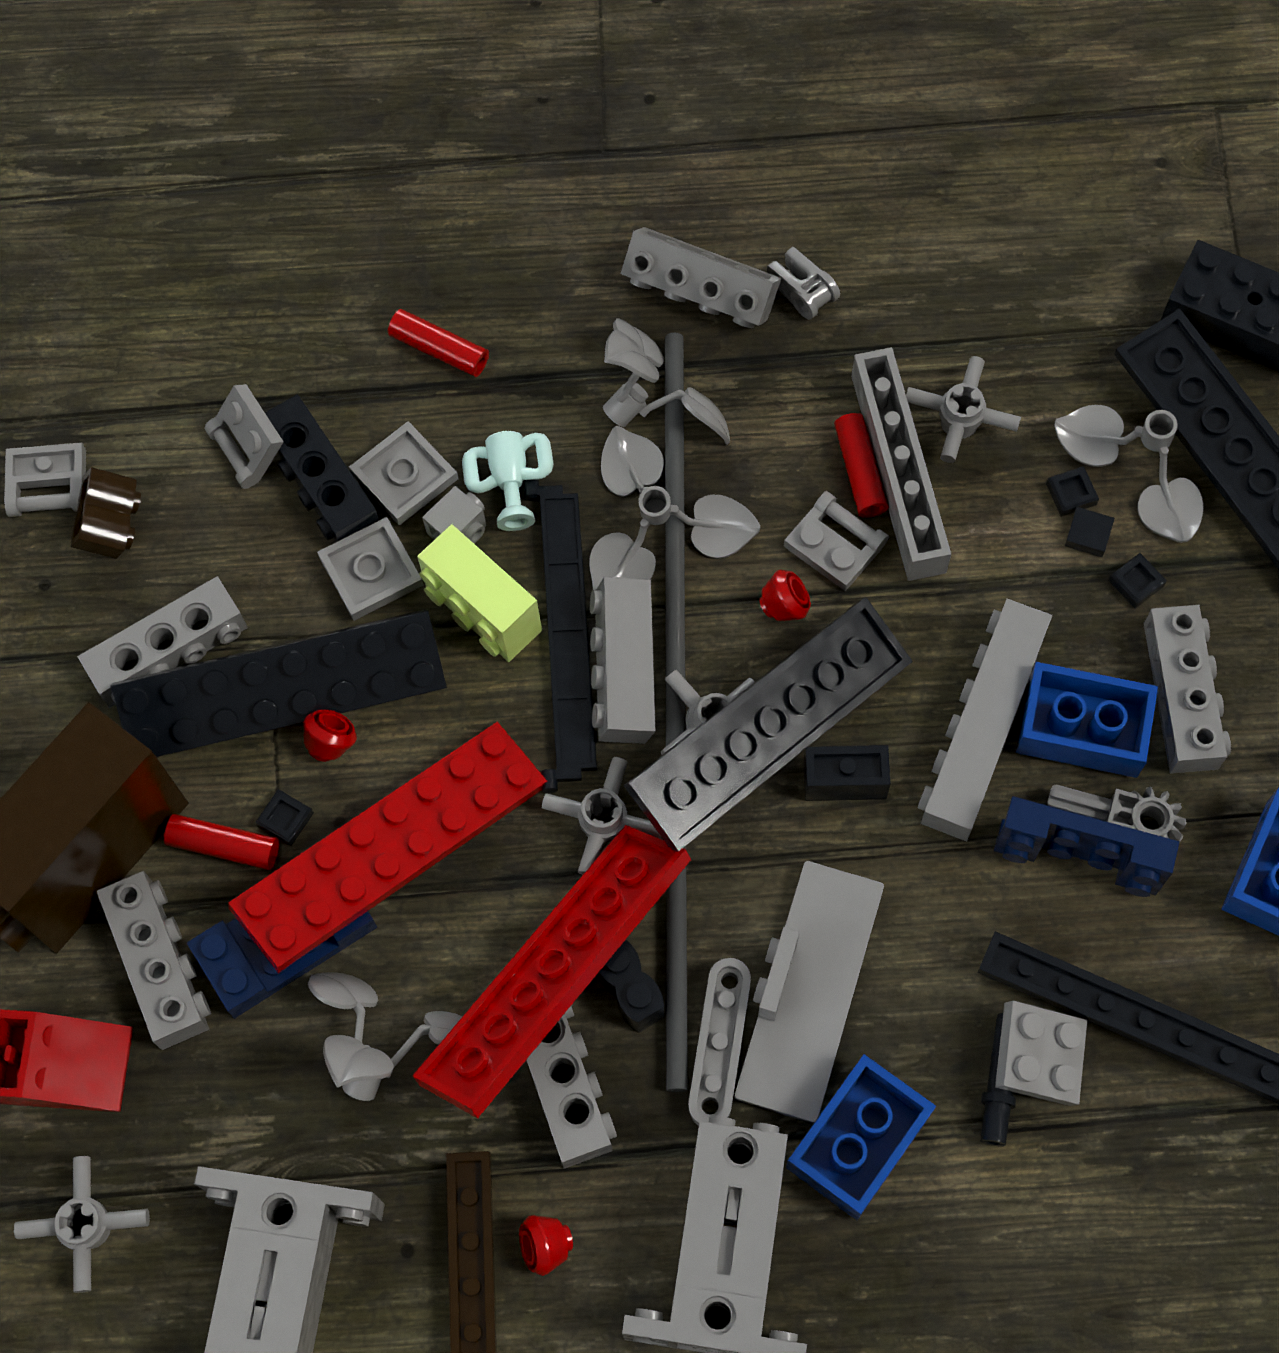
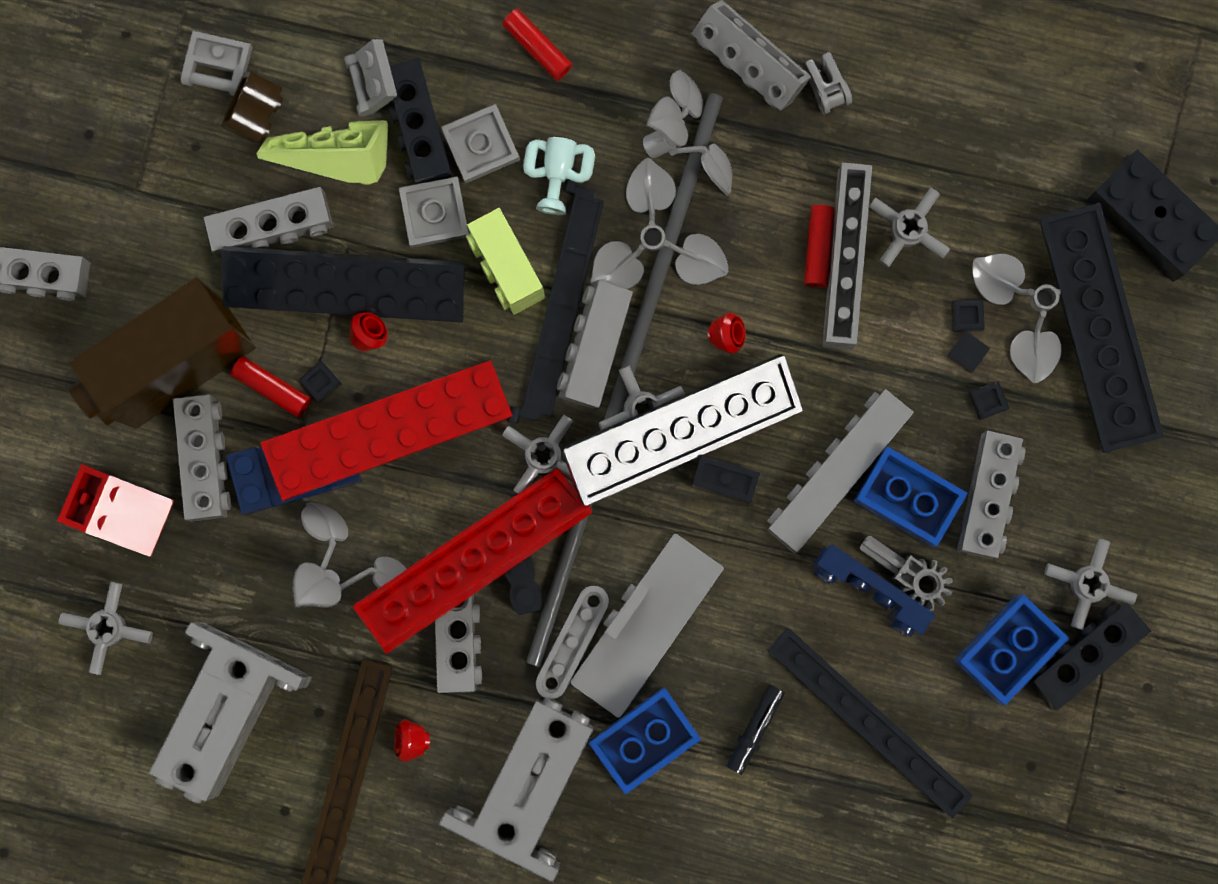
camera: 15 degrees right, 15 degrees up
light grey brick [422,486,487,543] -> none
light grey plate [784,491,889,592] -> none
light grey plate [995,1001,1087,1106] -> none
none -> yellowish green wedge [257,120,388,185]

